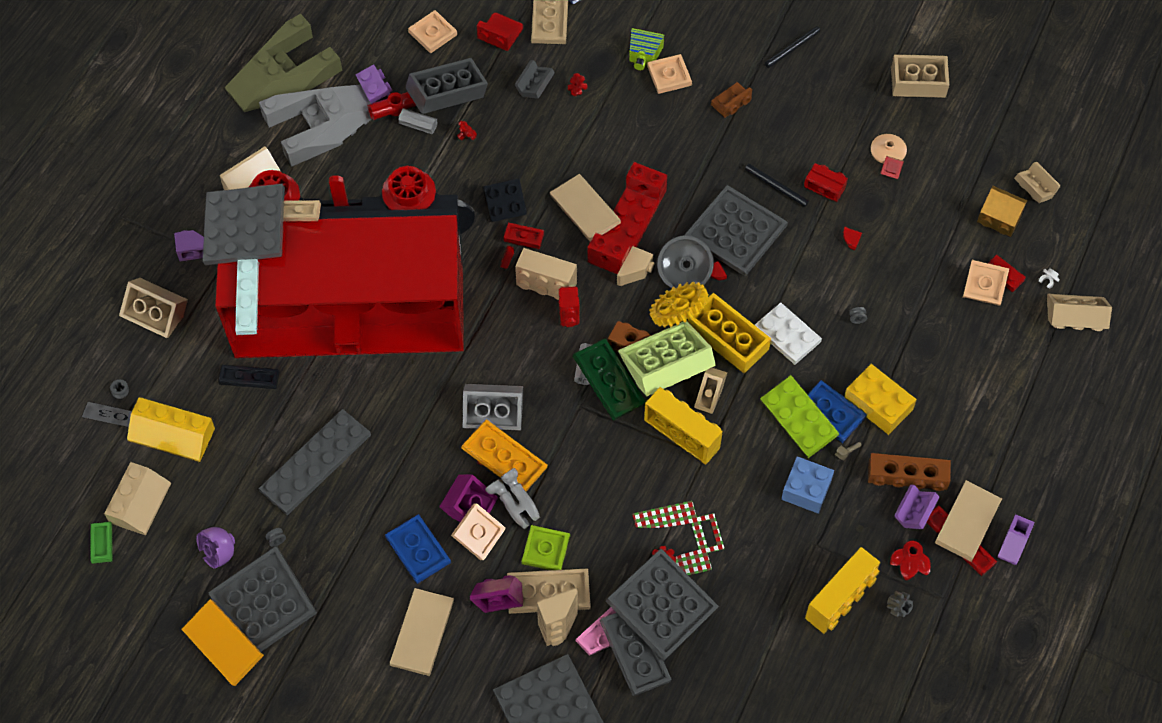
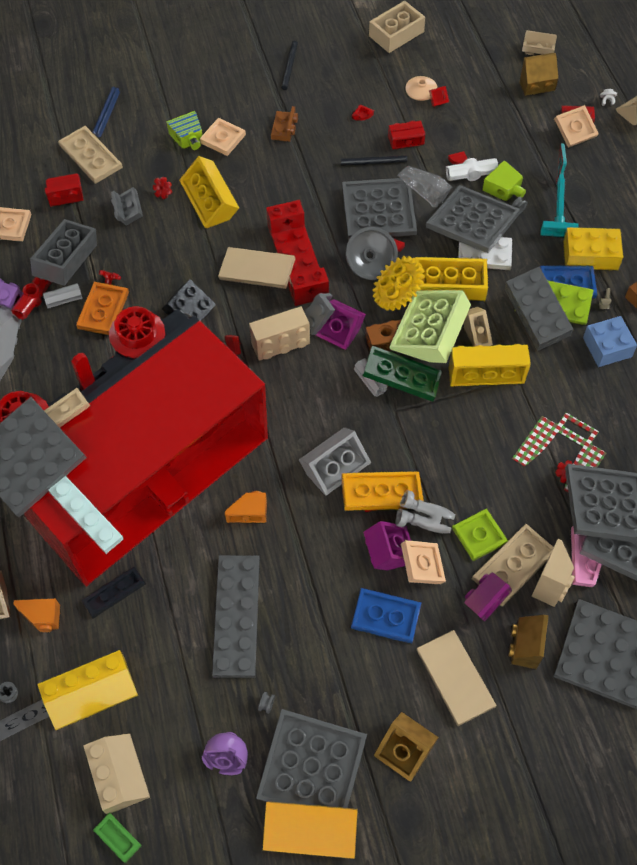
camera: 40 degrees left, 0 degrees up
red plate [504,222,544,249] -> none
red brick [559,286,579,327] -> none
tan slope [617,246,655,286] -> none
none -> orange slope [14,598,60,632]
none -> orange plate [76,282,129,335]
none -> yellow slope [180,156,239,228]
none -> orange slope [225,491,267,523]
none -> dark grey bracket [304,293,335,335]
none -> magenta slope [316,299,366,350]
none -> red tile [352,105,374,120]
none -> pearl gold slope [374,712,439,782]
none -> clear slope [397,166,452,208]
none -> dark grey plate [426,185,520,253]
none -> white piece [446,158,498,181]
none -> lime torso [483,161,526,201]
none -> dark grey brick [505,266,573,351]
none -> pearl gold slope [508,615,548,669]
none -> teal piece [540,143,579,237]

